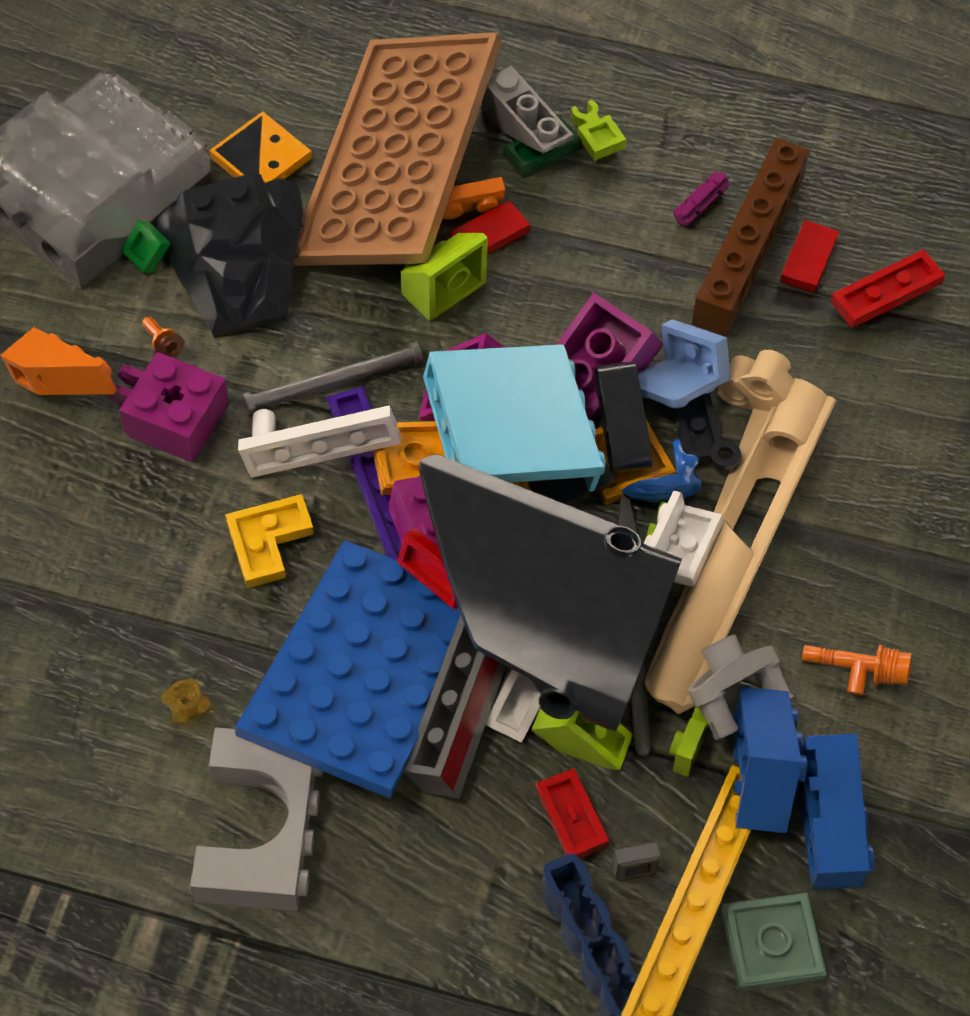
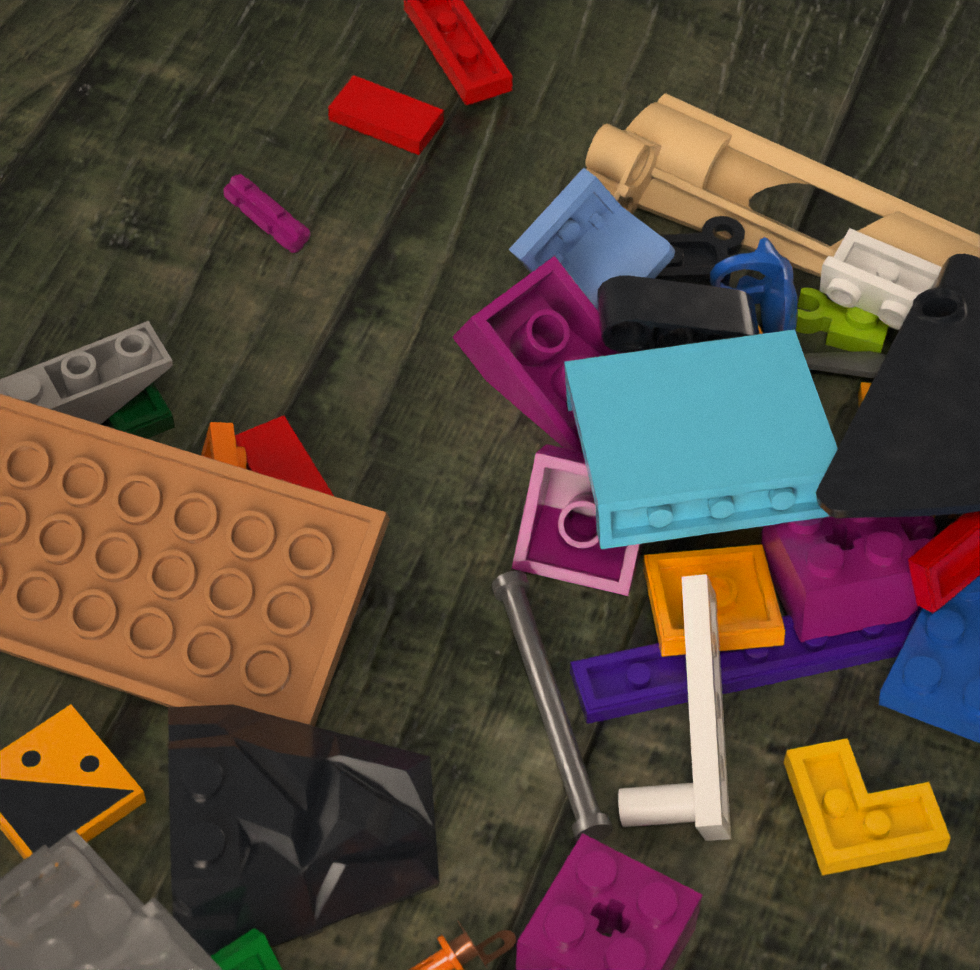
camera: 85 degrees left, 5 degrees down
lime slope [401,233,488,321] -> none
lime plate [571,100,626,161] -> none
reddish brown brick [692,138,809,337] -> none

